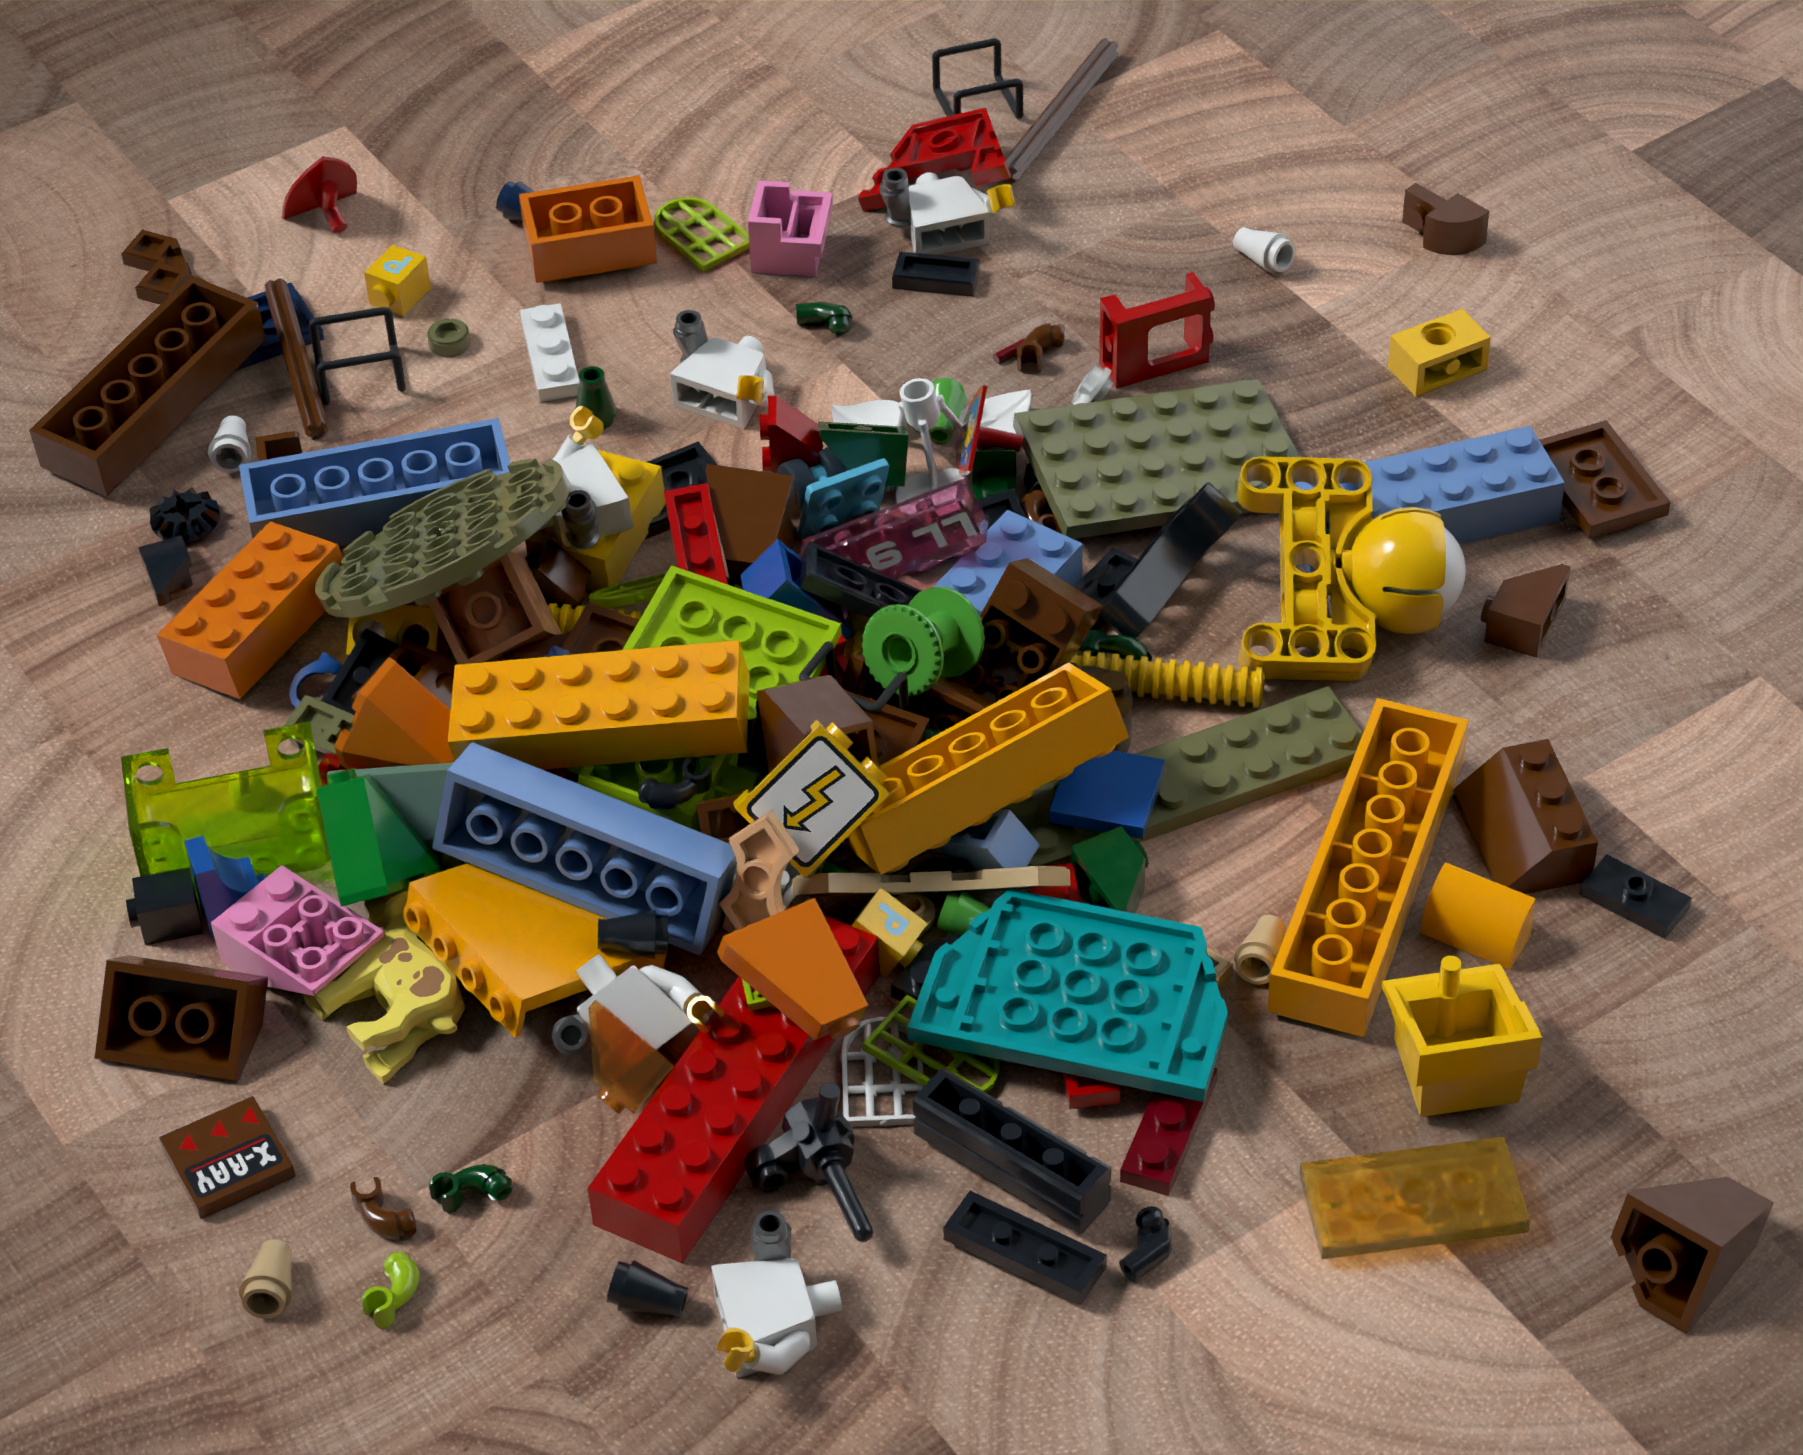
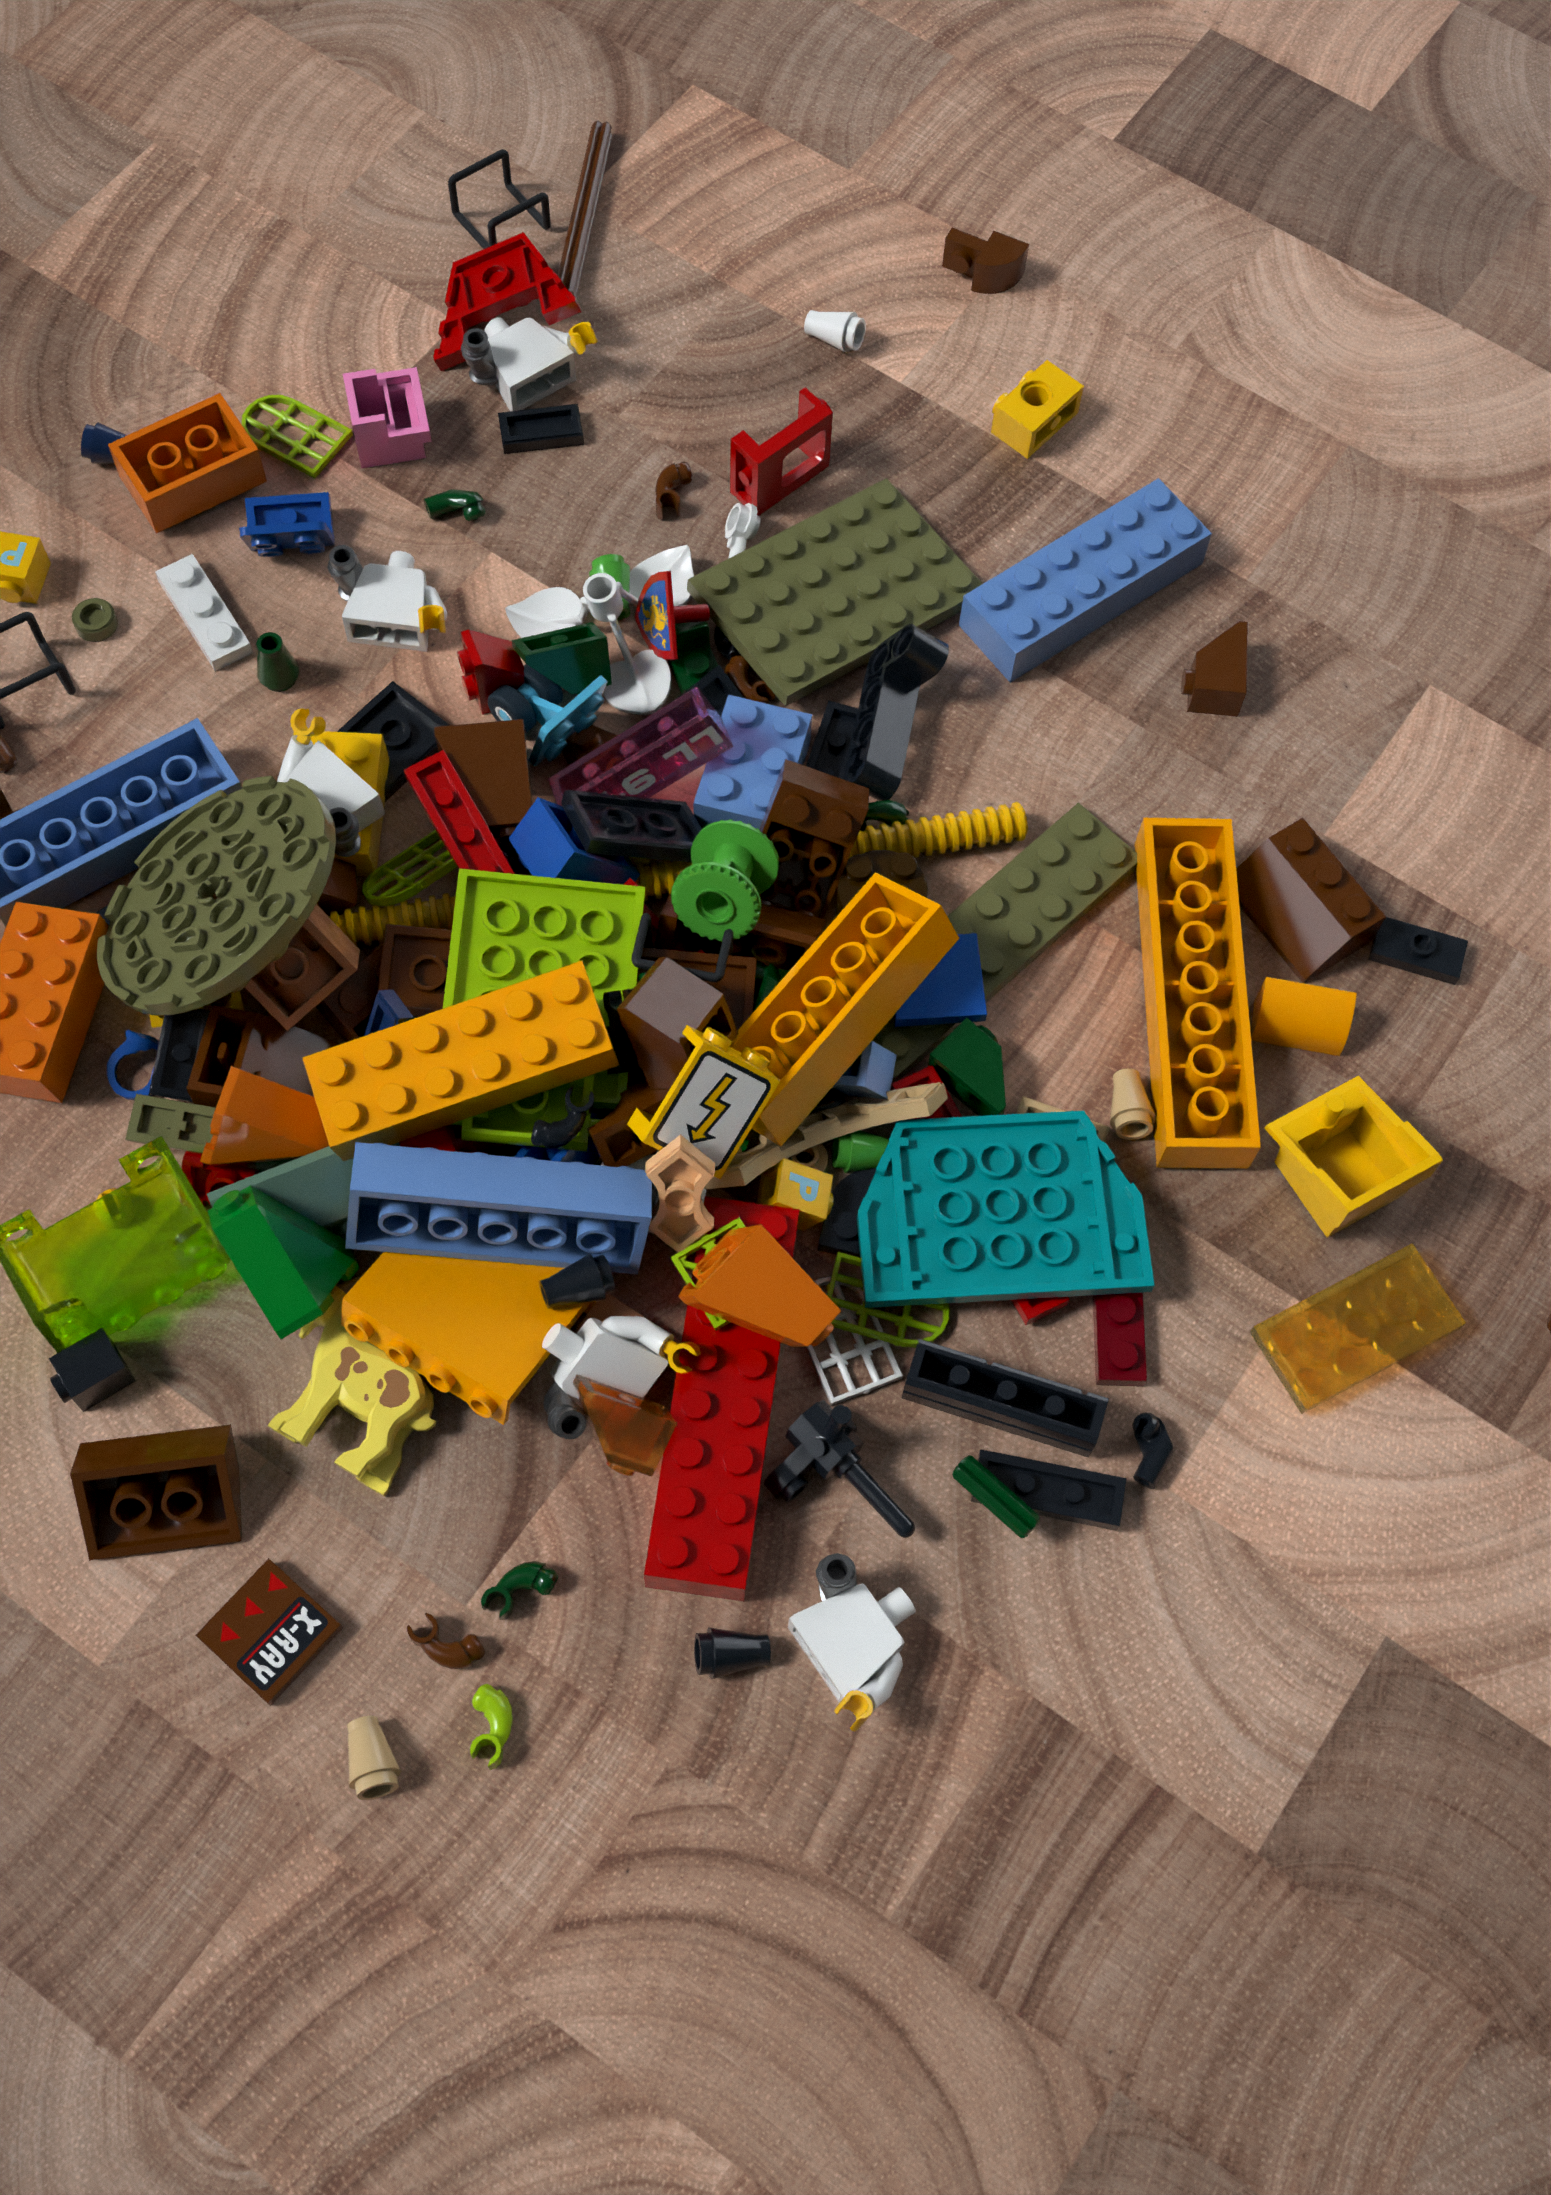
camera: 25 degrees left, 20 degrees up
blue arch [184,835,266,939] -> none
bright pink slope [211,865,385,996] -> none
dark red piece [993,338,1025,364] -> none
yellow beam [1237,456,1466,681] -> none
reddish brown plate [1539,420,1670,539] -> none
none -> blue bracket [239,492,335,557]
none -> dark green axle [952,1455,1040,1538]

